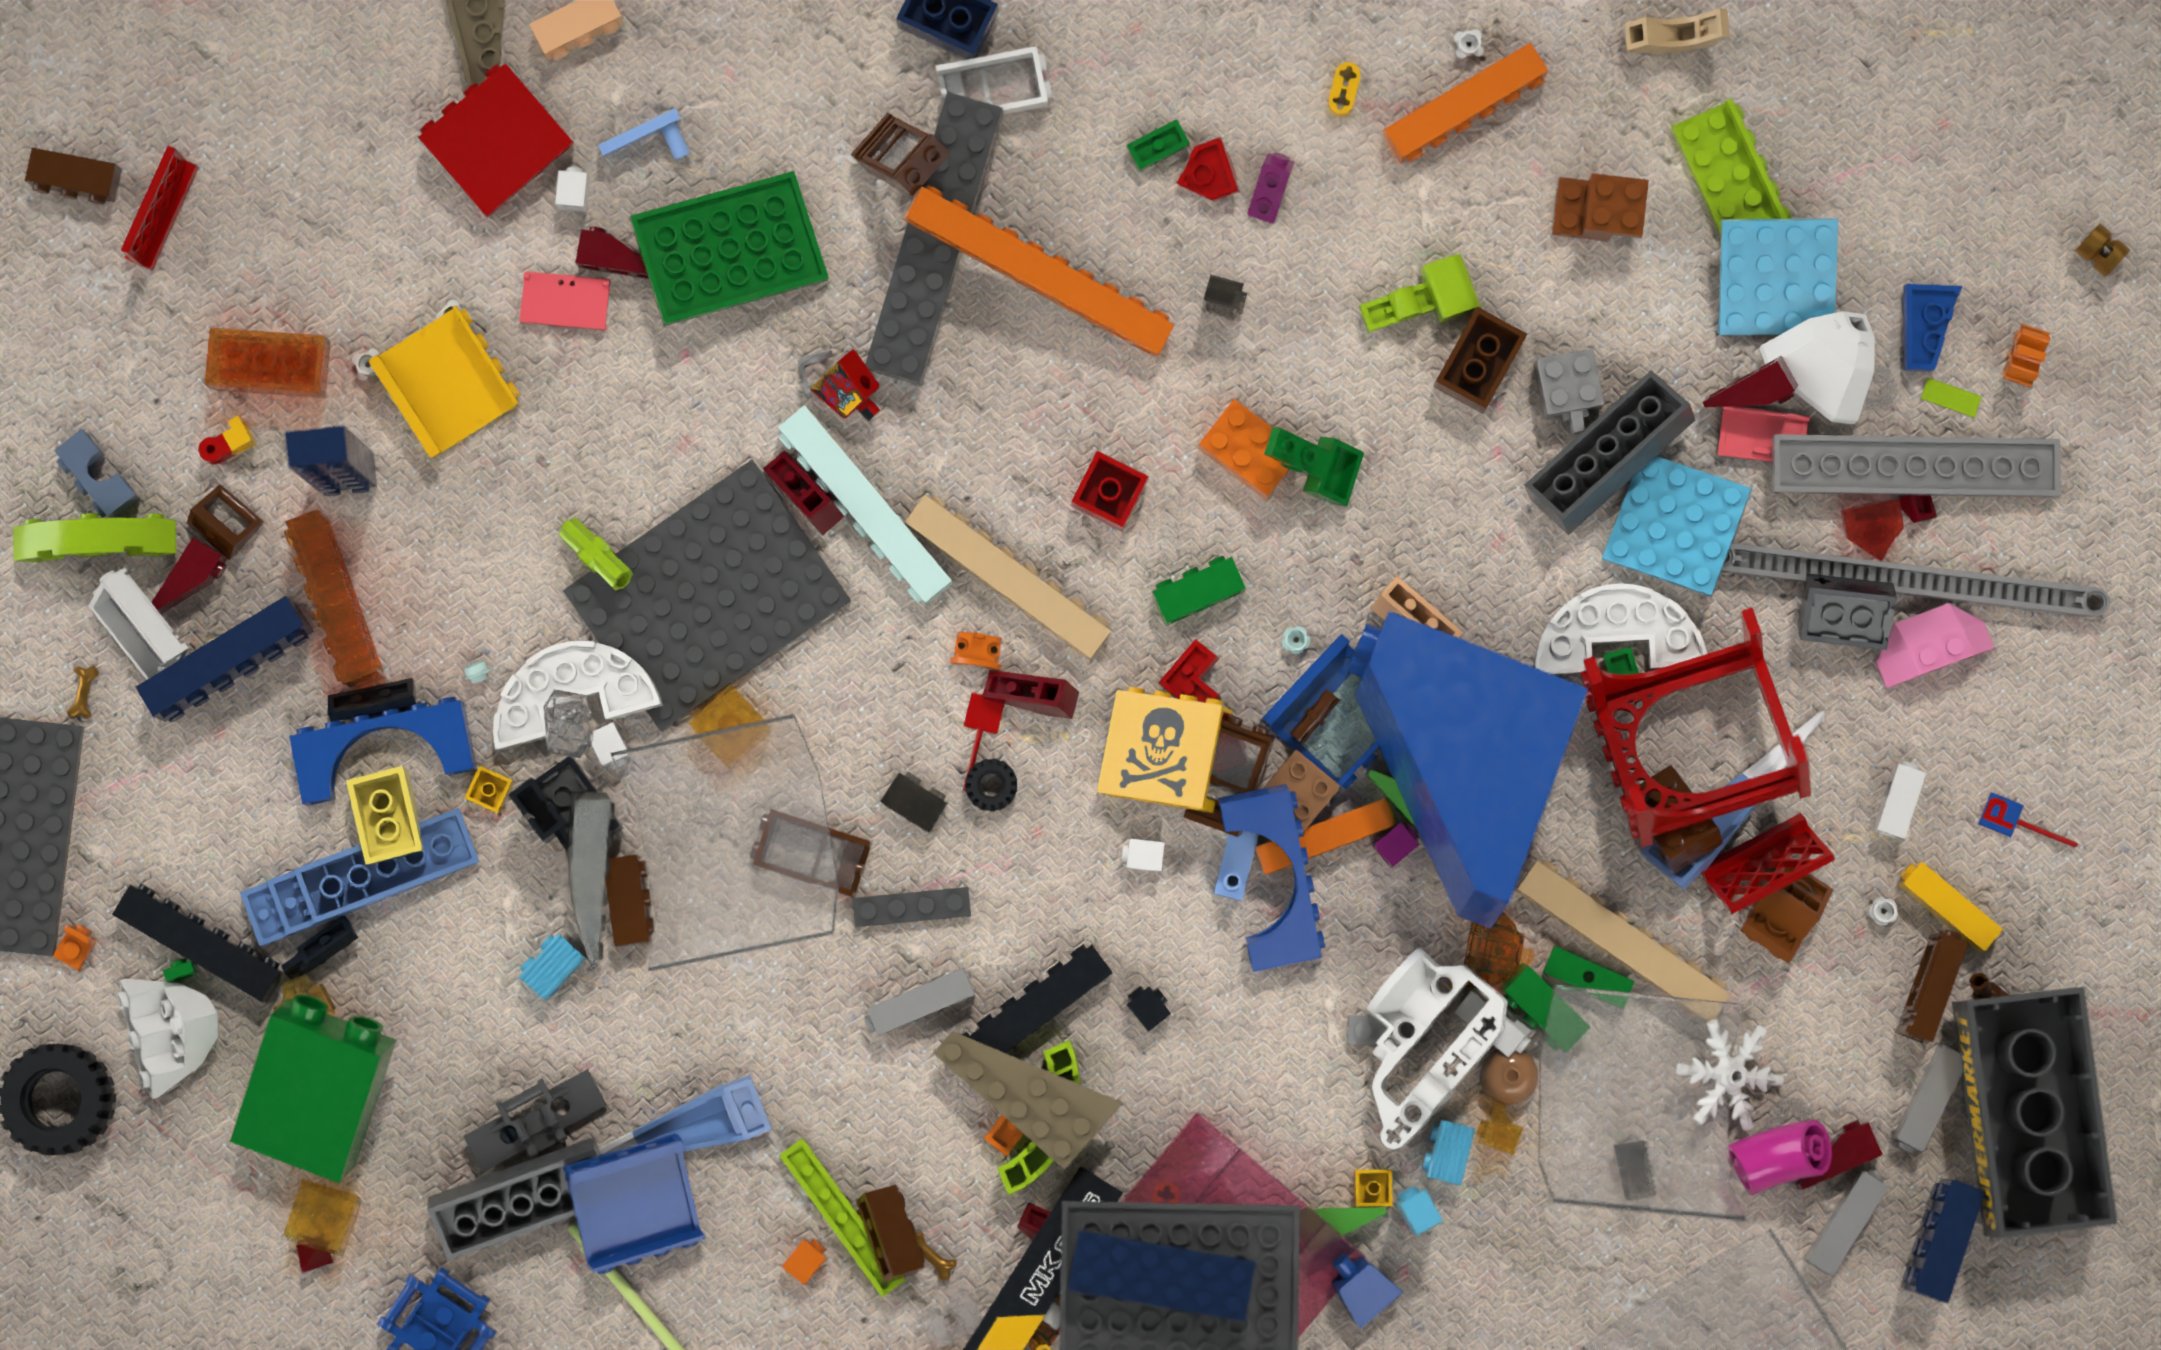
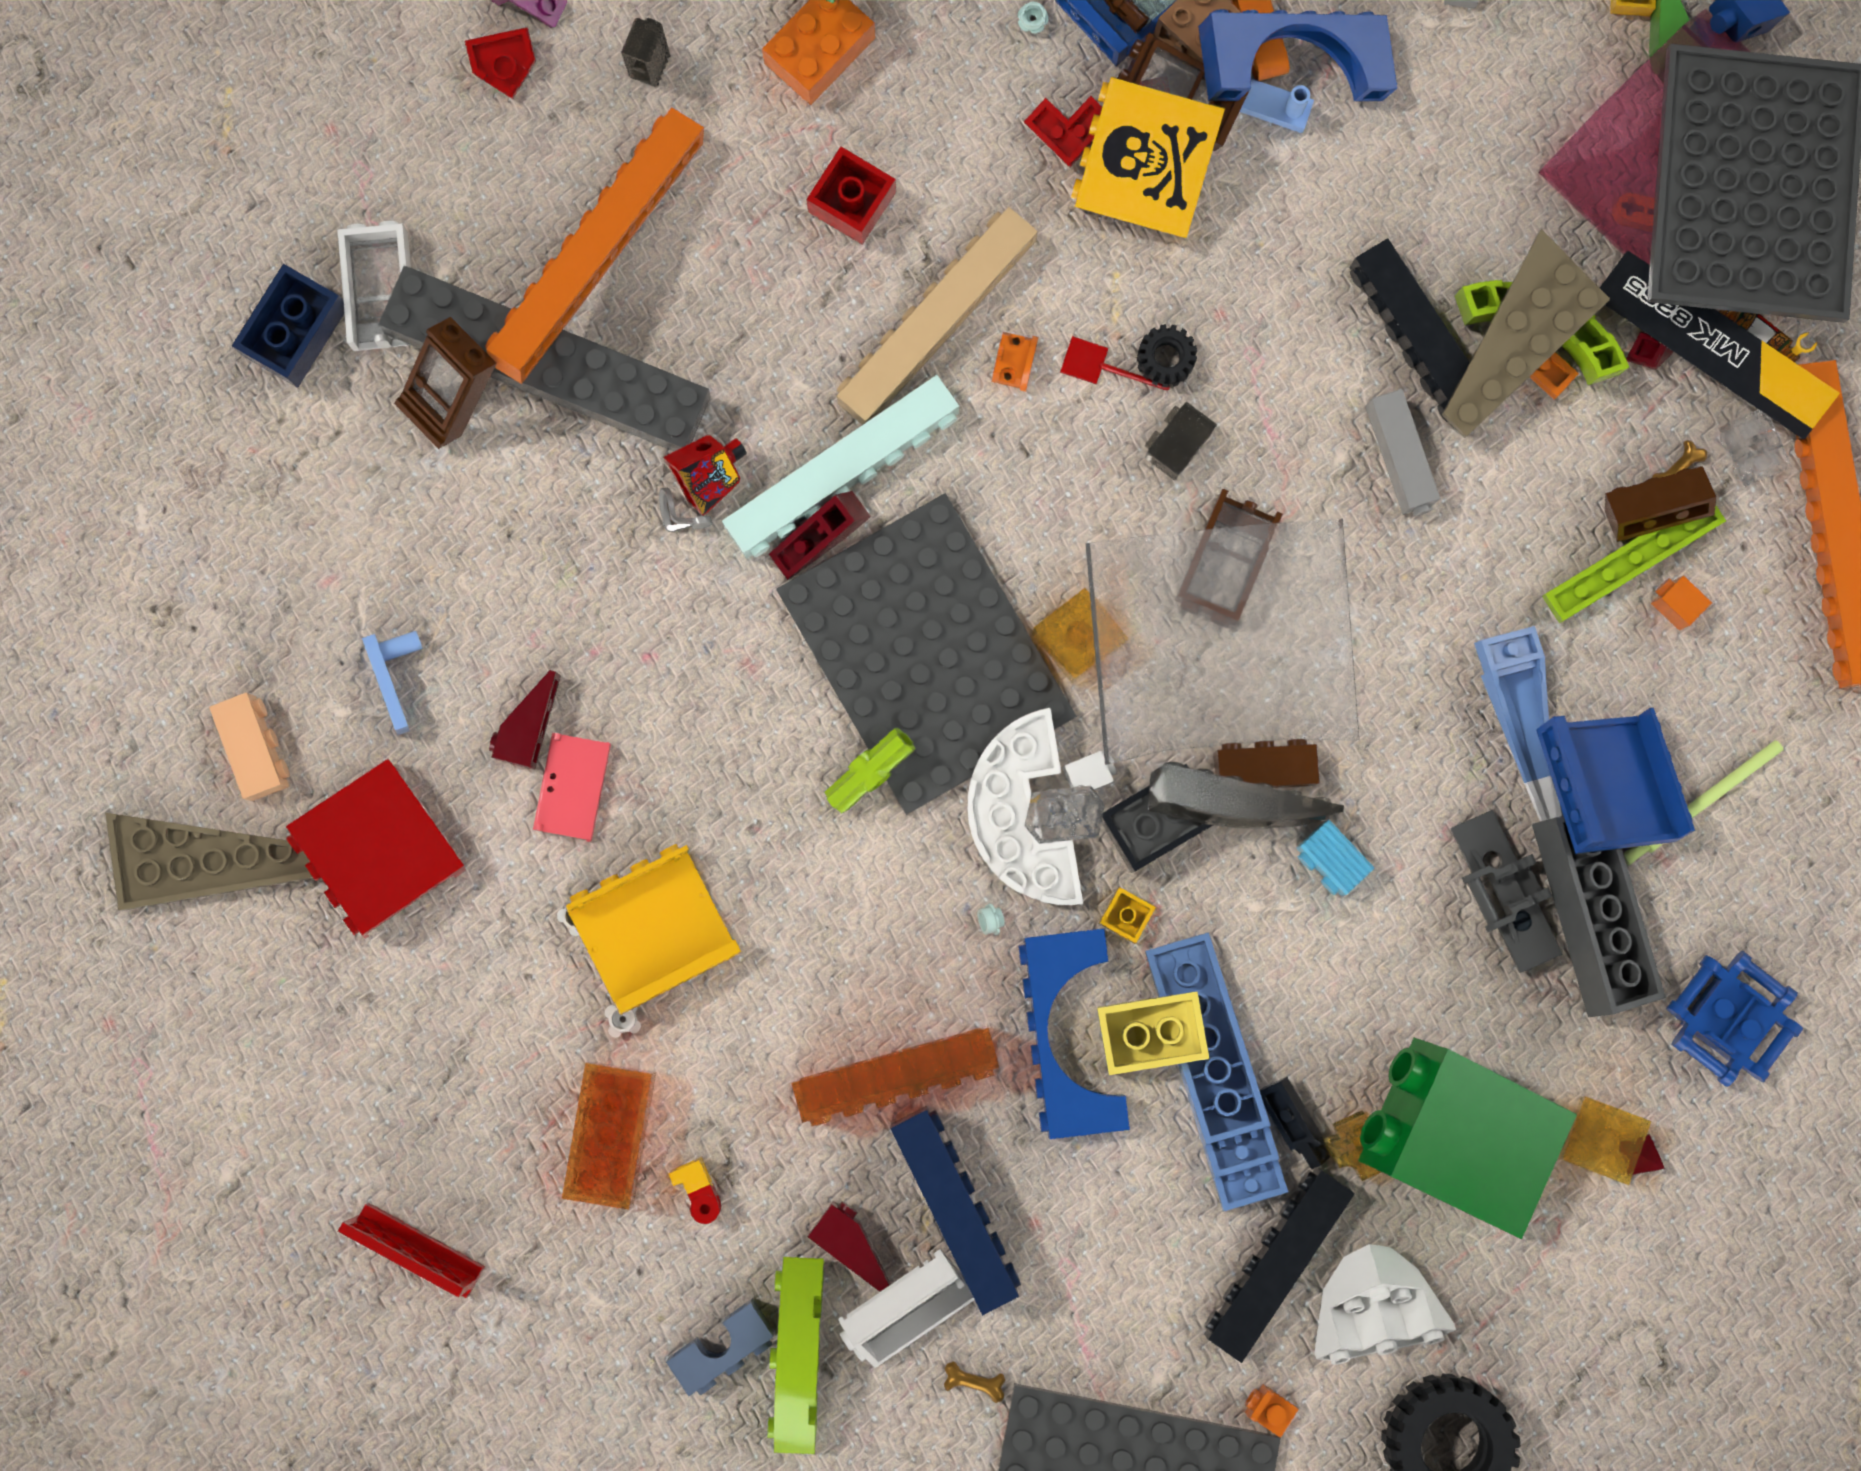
camera: 90 degrees left, 0 degrees up
reddish brown brick [25,147,122,205] -> none
green plate [163,958,200,983] -> none
reddish brown tile [186,484,264,560] -> none
dark blue brick [285,426,377,496] -> none
black plate [328,678,416,722] -> none
black piece [508,777,570,843] -> none
white brick [555,167,590,212] -> none
green plate [629,171,829,326] -> none
dark grey plate [853,887,971,927] -> none
dark red slope [982,670,1080,719] -> none
dark blue brick [1068,1230,1256,1322] -> none
white brick [1121,839,1165,873] -> none
green plate [1126,119,1190,172] -> none
black brick [1126,986,1171,1032] -> none
green brick [1152,556,1246,626] -> none

